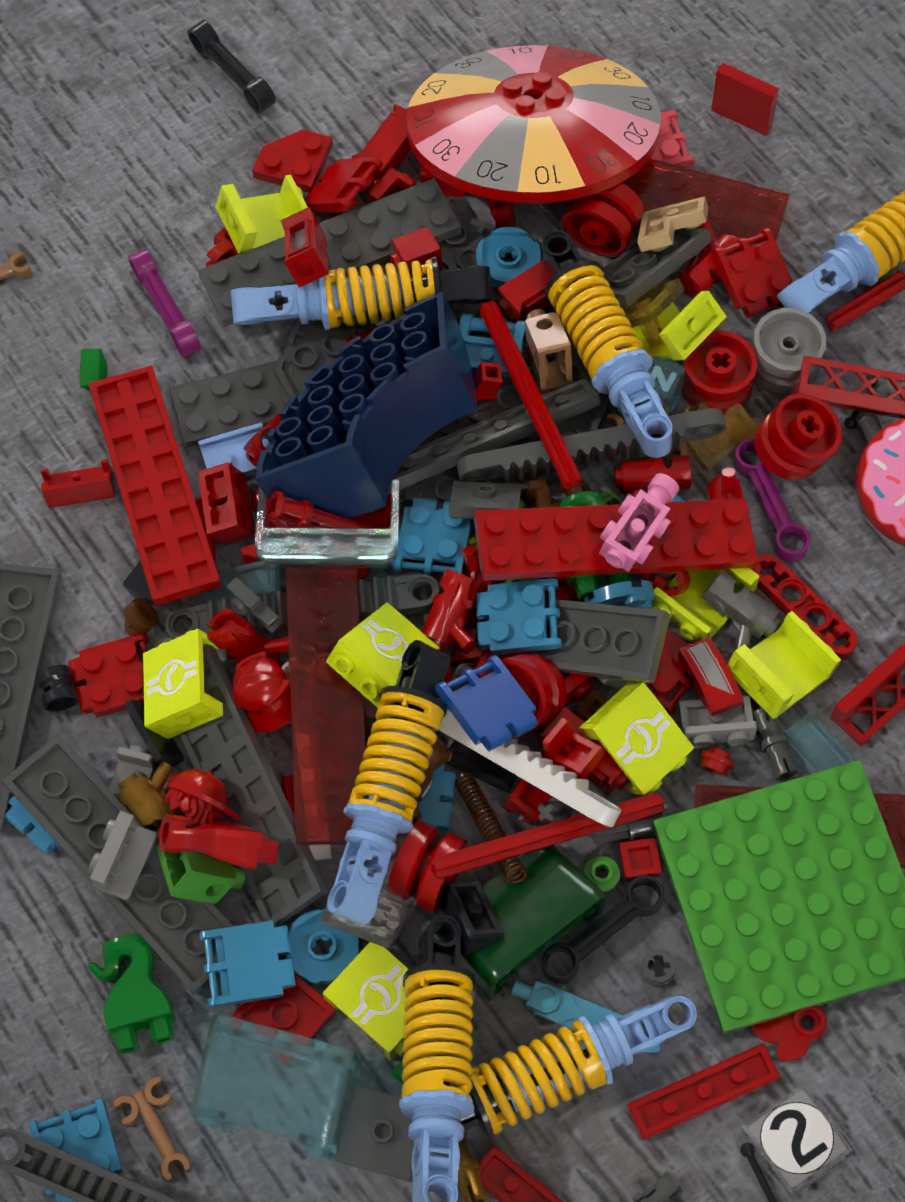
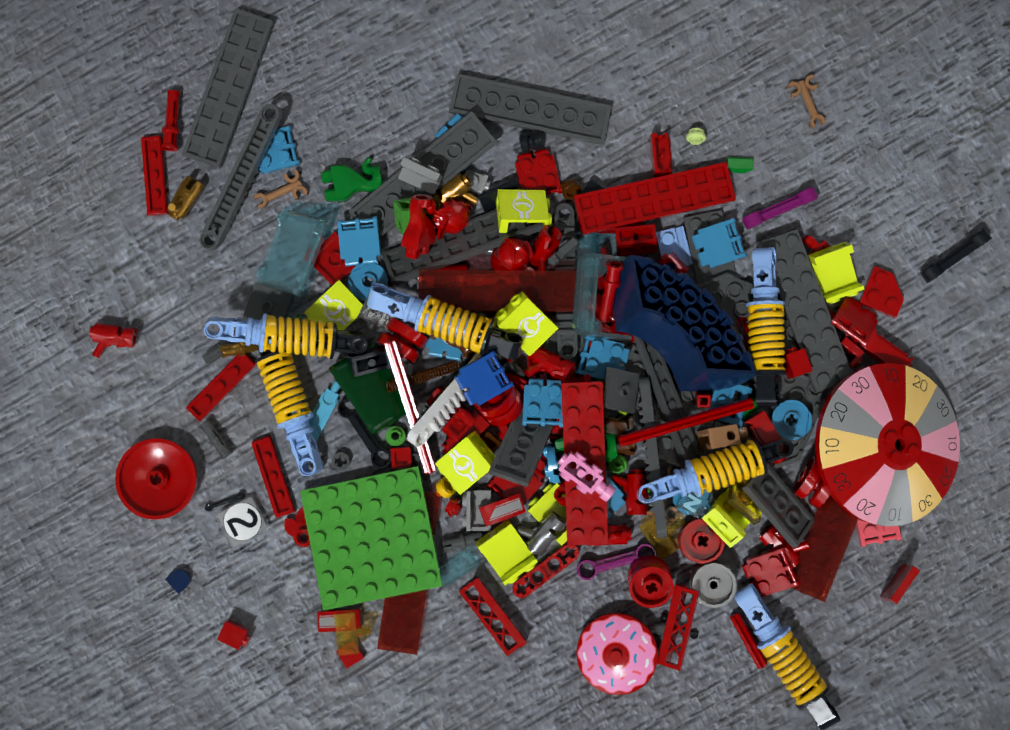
camera: 90 degrees right, 20 degrees up
red window [280,207,329,288] -> none
tan plate [637,196,708,252] -> none
none -> yellow tile [436,477,456,498]
none -> yellowish green plate [686,128,706,145]
none -> dark azure plate [692,218,748,269]

